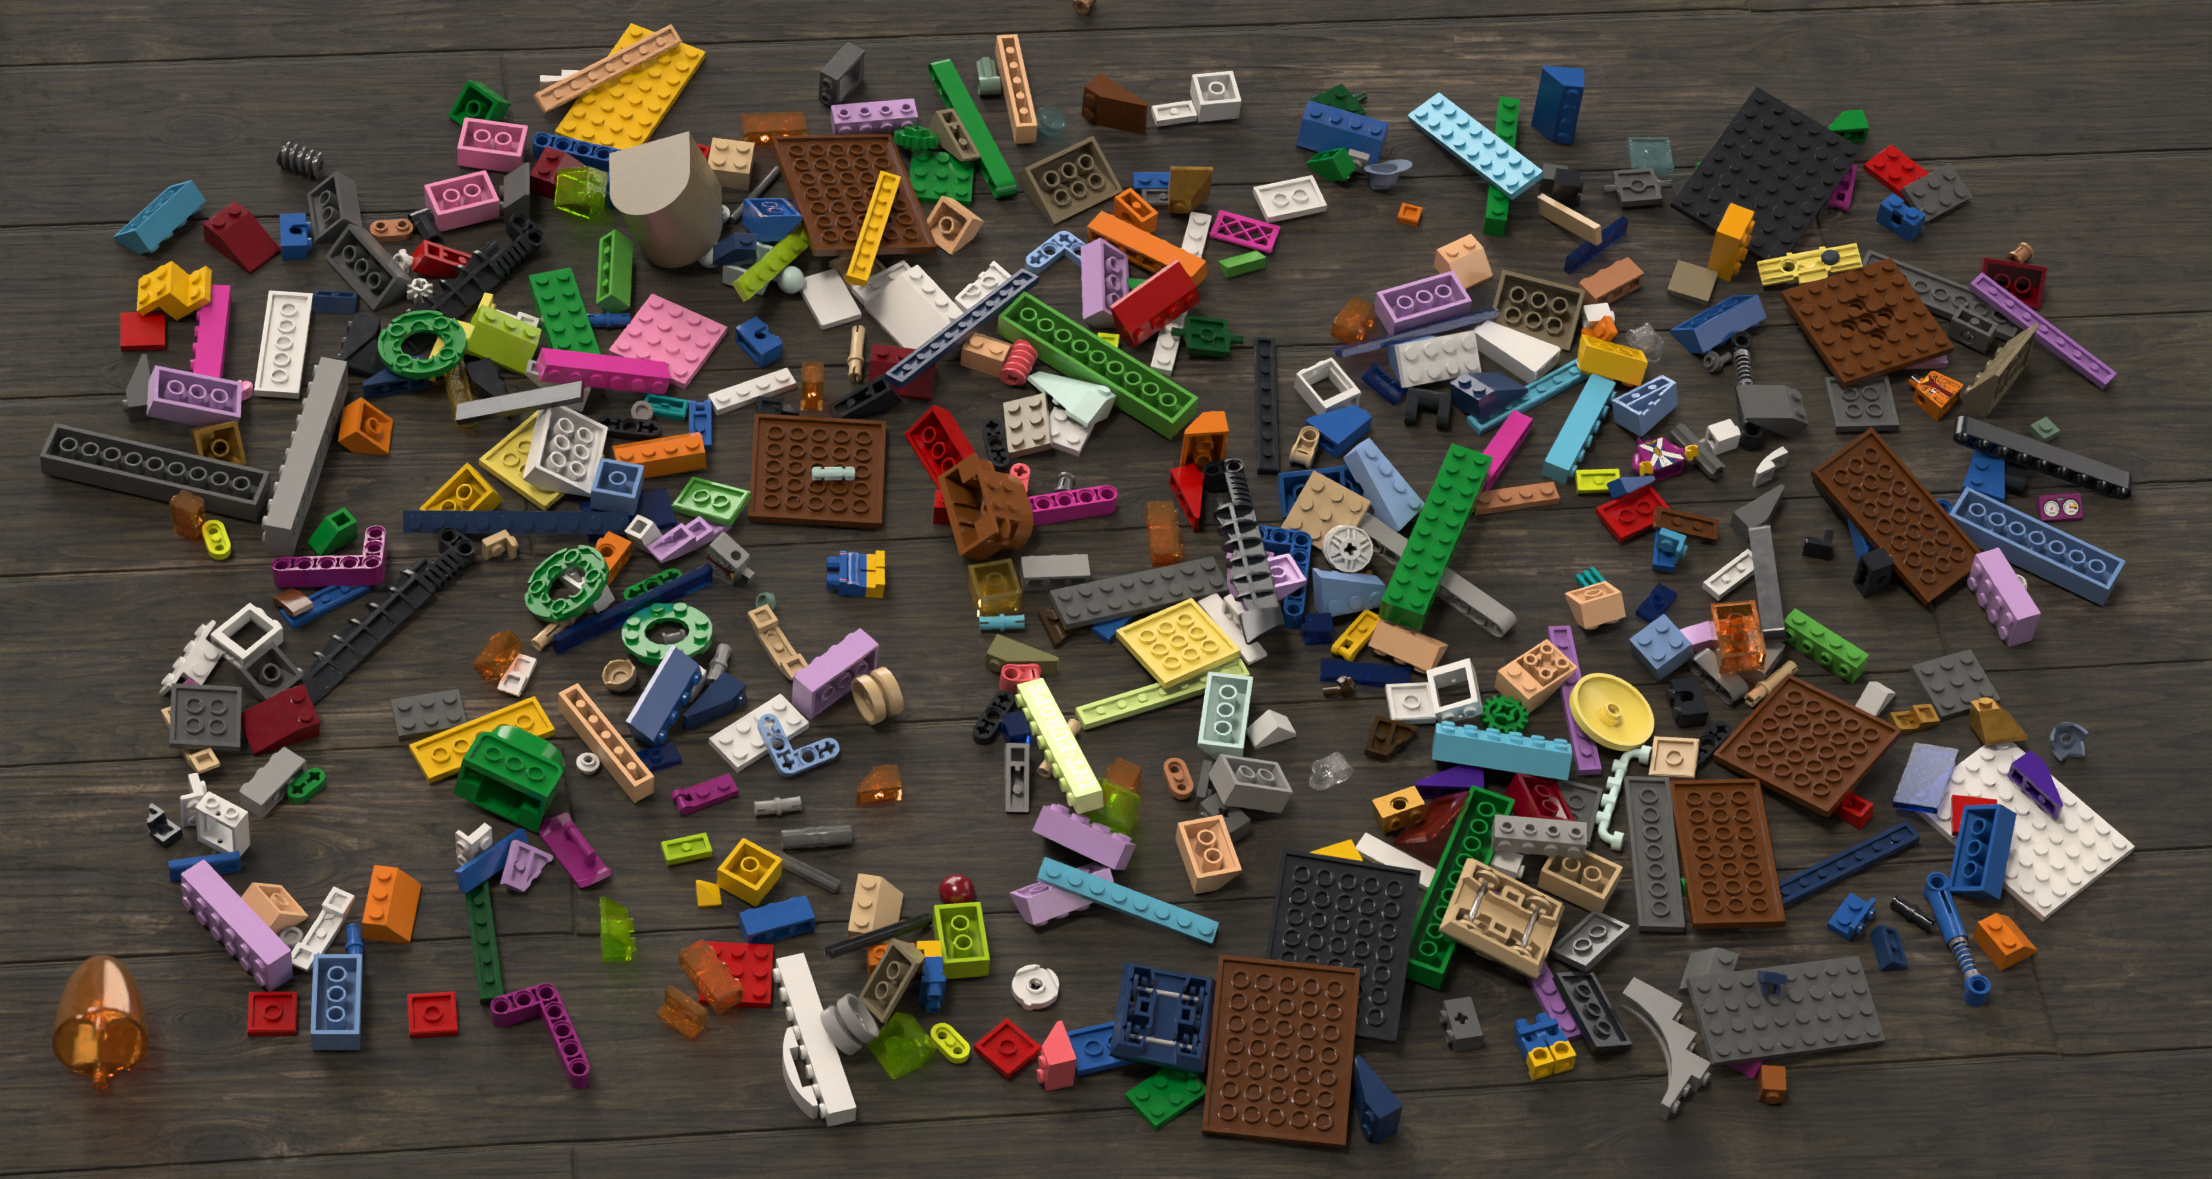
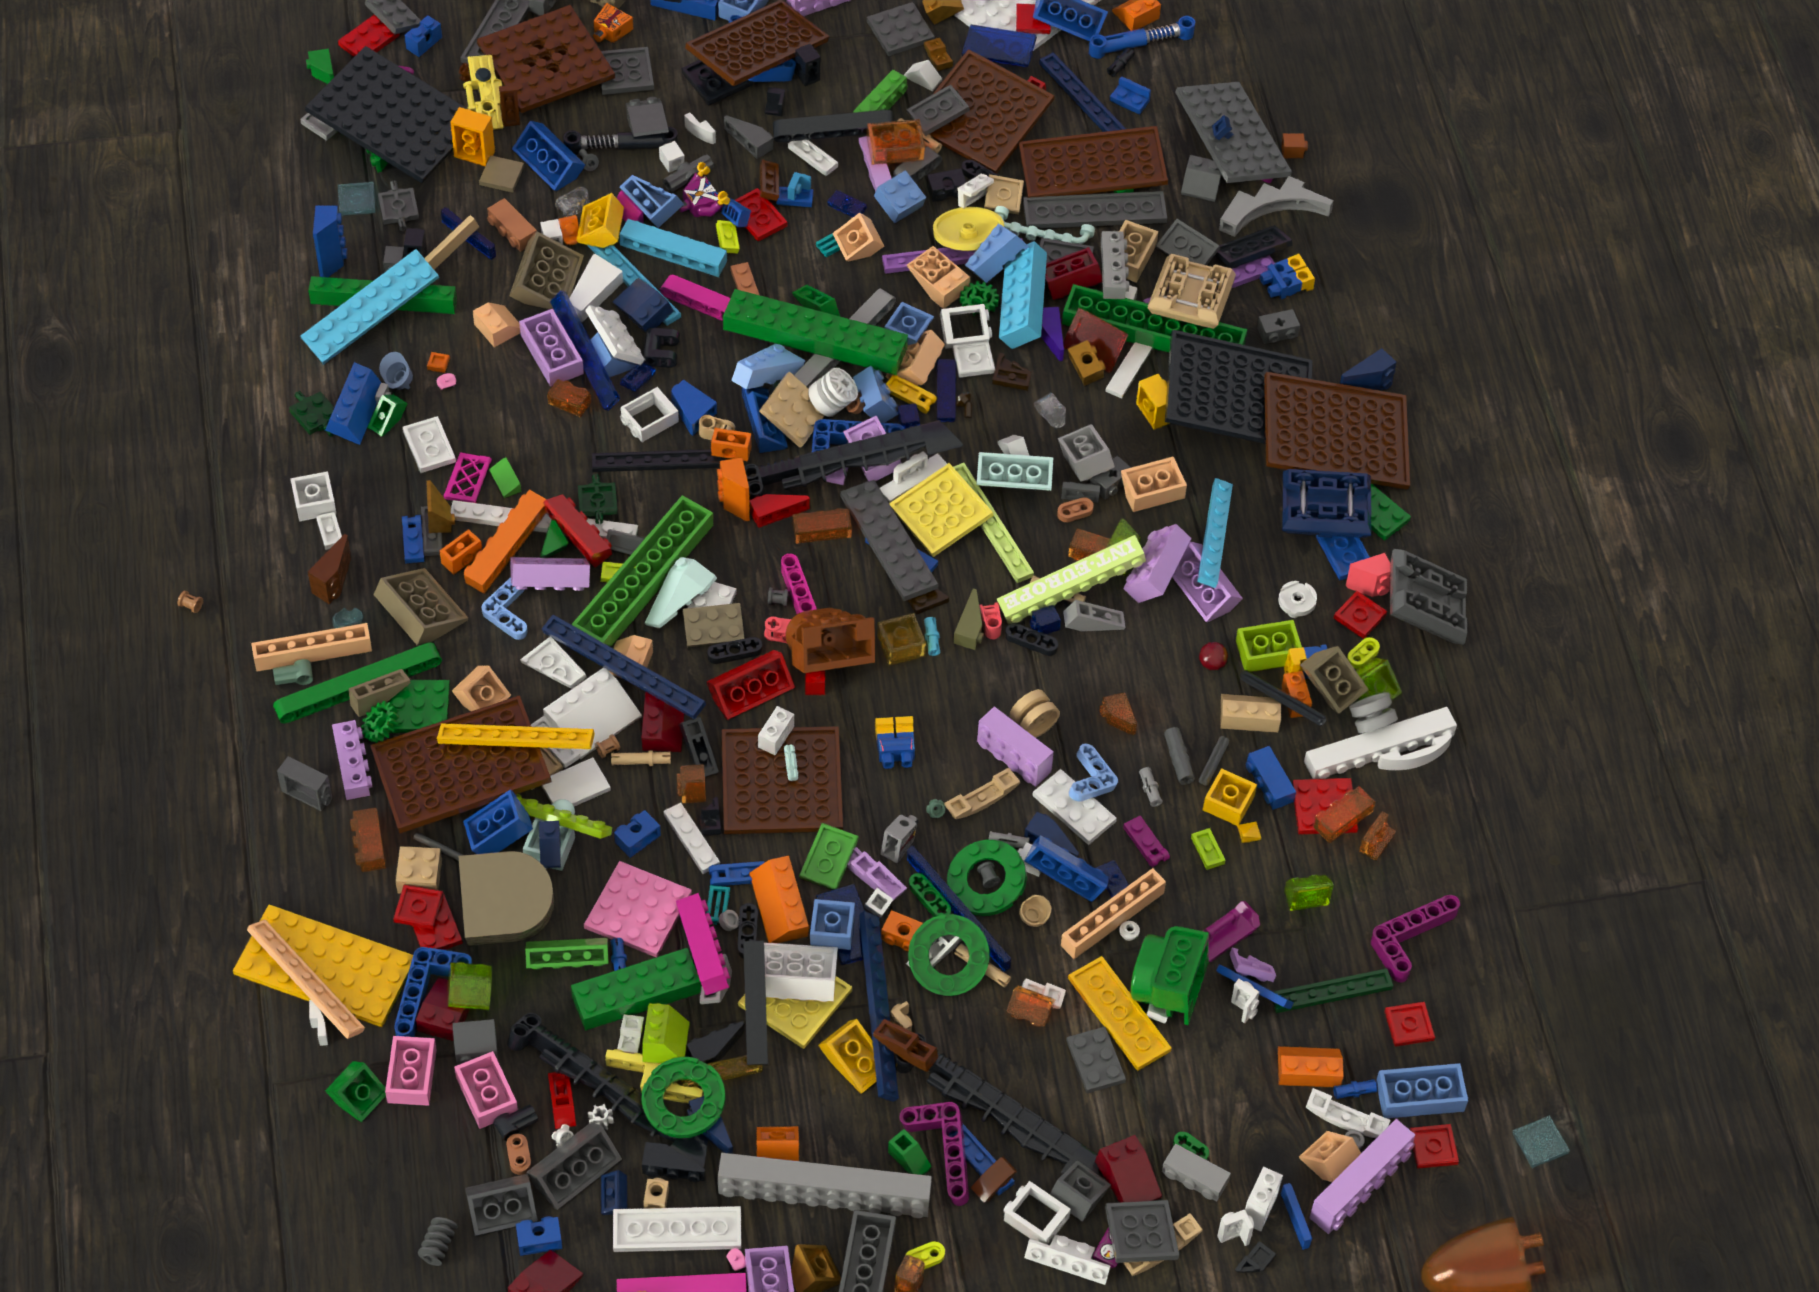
camera: 90 degrees left, 5 degrees up
coral piece [999,339,1038,386] -> none
light grey brick [1020,554,1090,592] -> none
dark blue slope [1870,924,1908,971] -> none
none -> bright pink piece [437,373,456,390]
none -> reddish brown plate [499,85,520,127]
none -> medium nougat bush [595,734,620,758]
none -> dark grey tile [606,529,645,555]
none -> tan brick [644,1178,669,1209]
none -> orange brick [711,428,752,461]
none -> white brick [758,706,794,755]
none -> green slope [792,285,840,316]
none -> reddish brown slope [873,1019,938,1072]
none -> medium blue slope [884,302,934,345]
none -> dark grey plate [907,84,970,136]
none -> white bracket [958,173,994,208]
none -> medium blue wedge [965,223,1029,283]
none -> dark grey piece [1390,549,1467,645]
none -> clear light blue tile [1512,1116,1570,1168]

